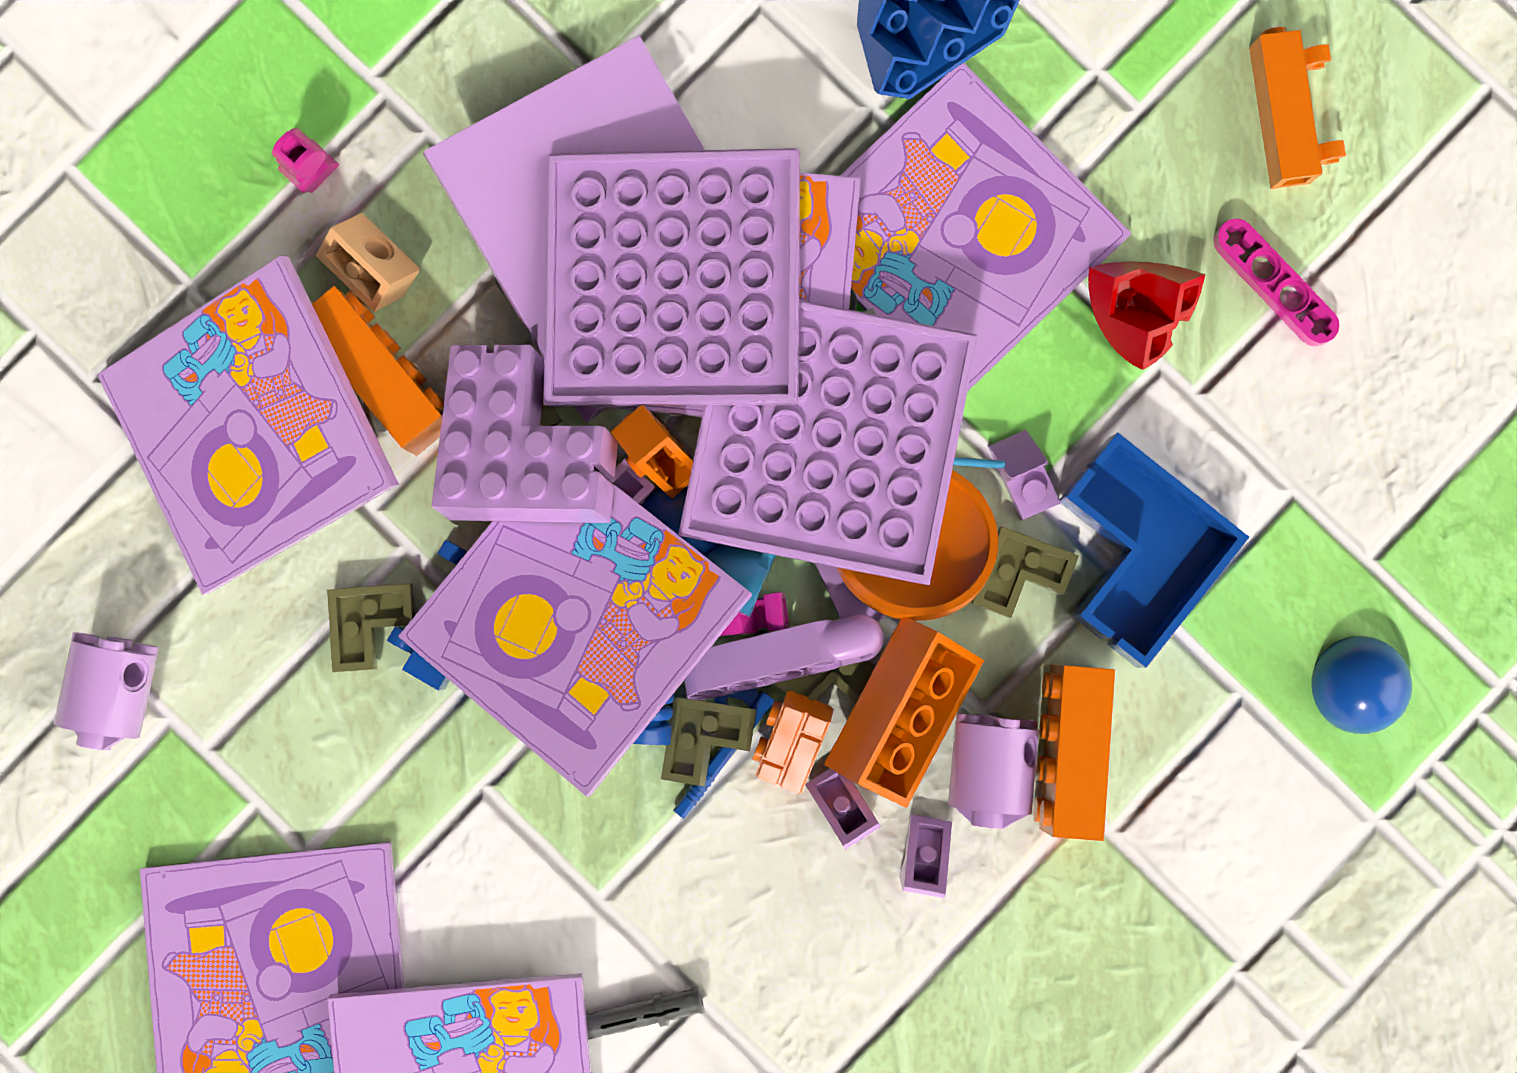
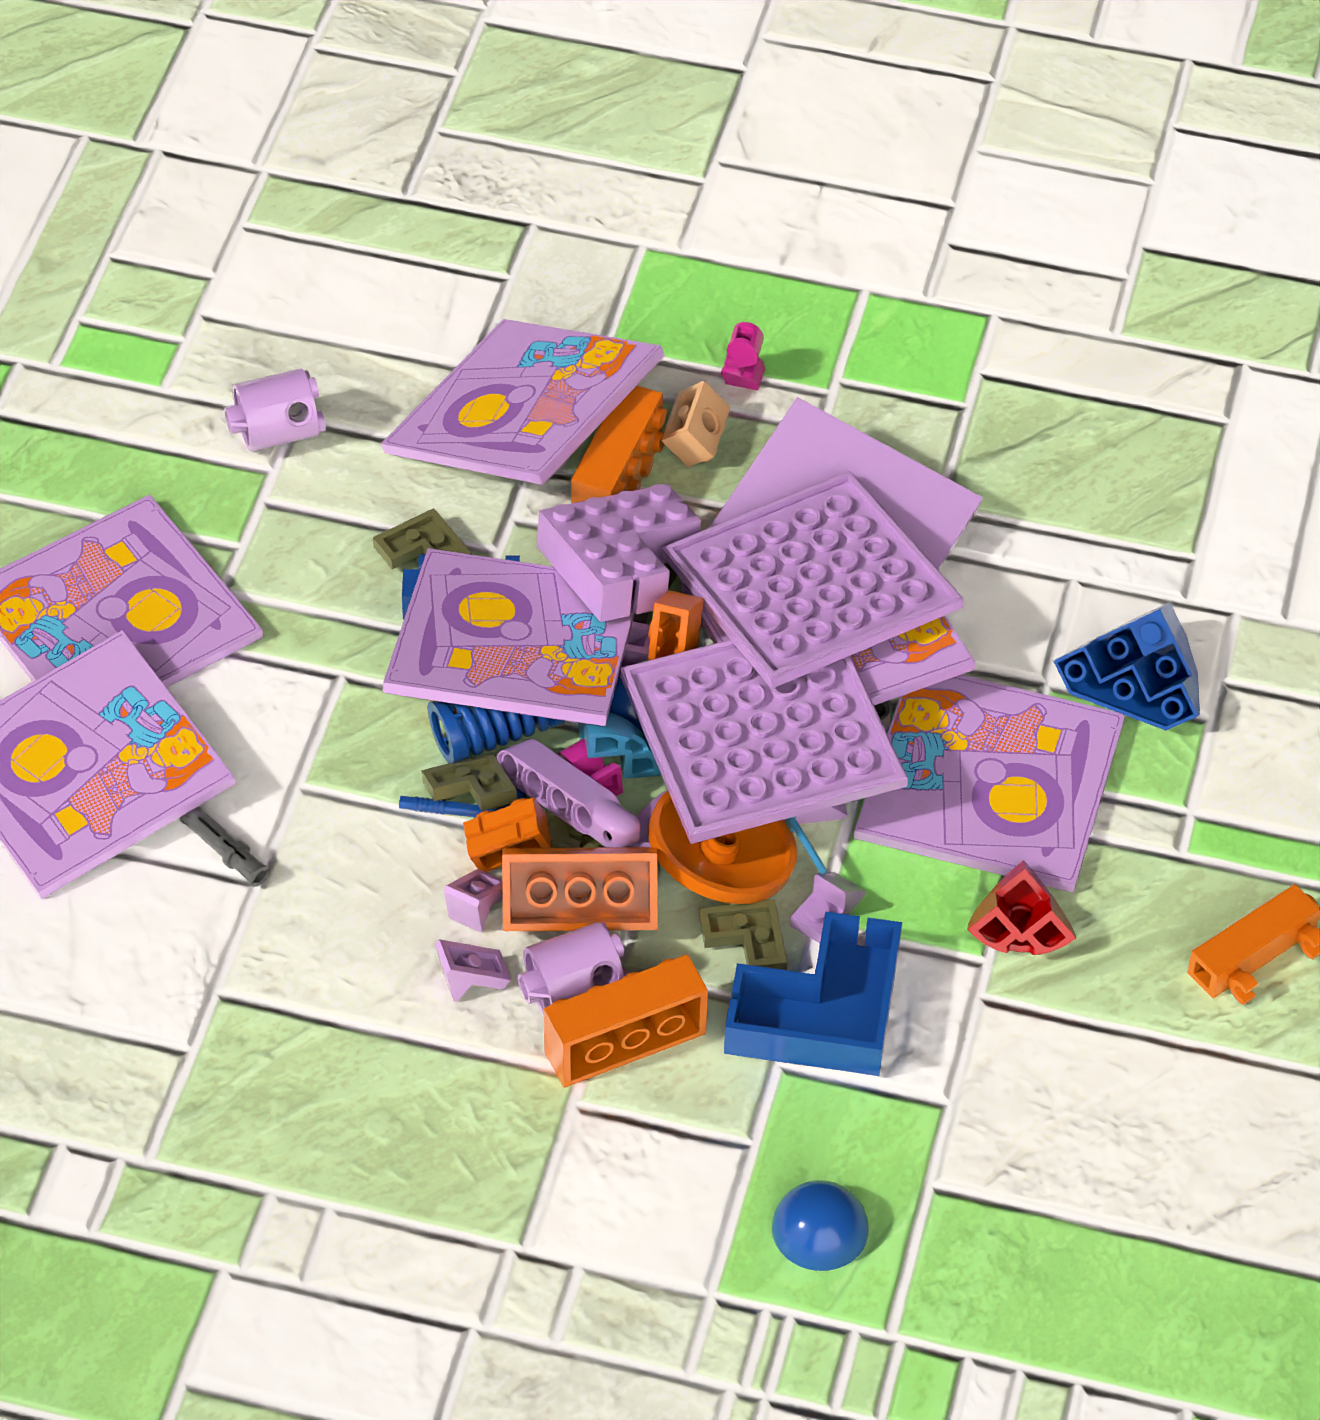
camera: 65 degrees right, 35 degrees down
dark pink beam [1213,218,1340,347] -> none

